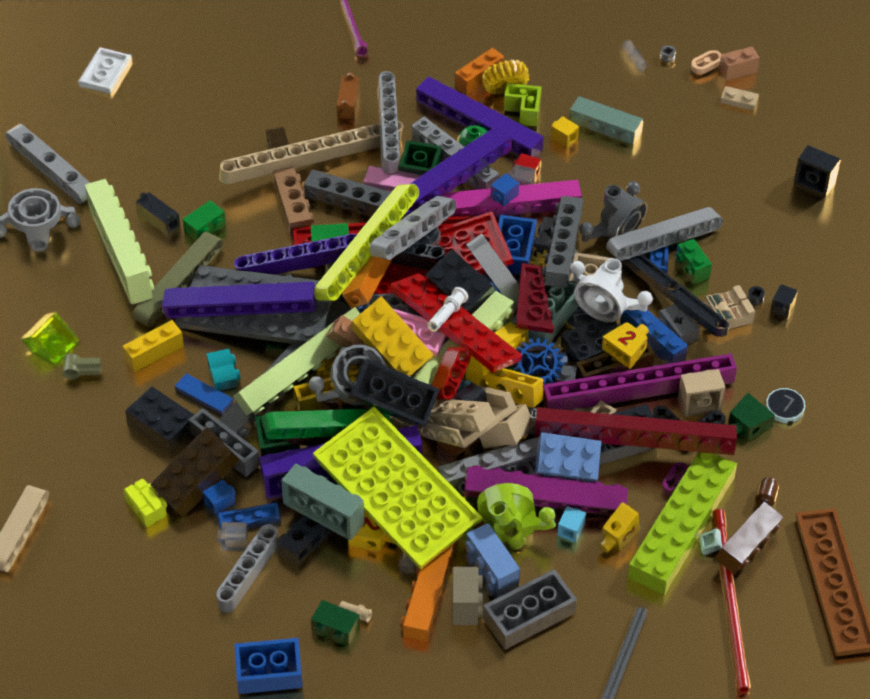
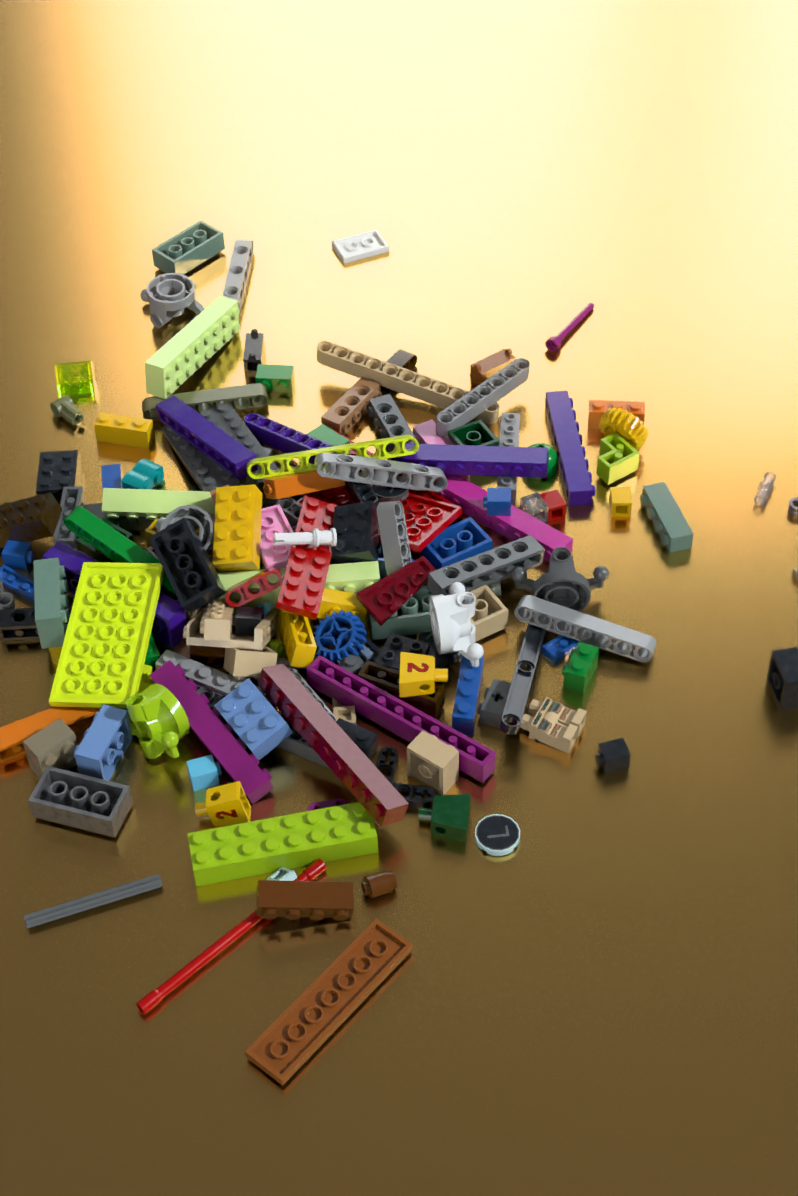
camera: 50 degrees right, 5 degrees down
black bush [747,286,765,305] -> none

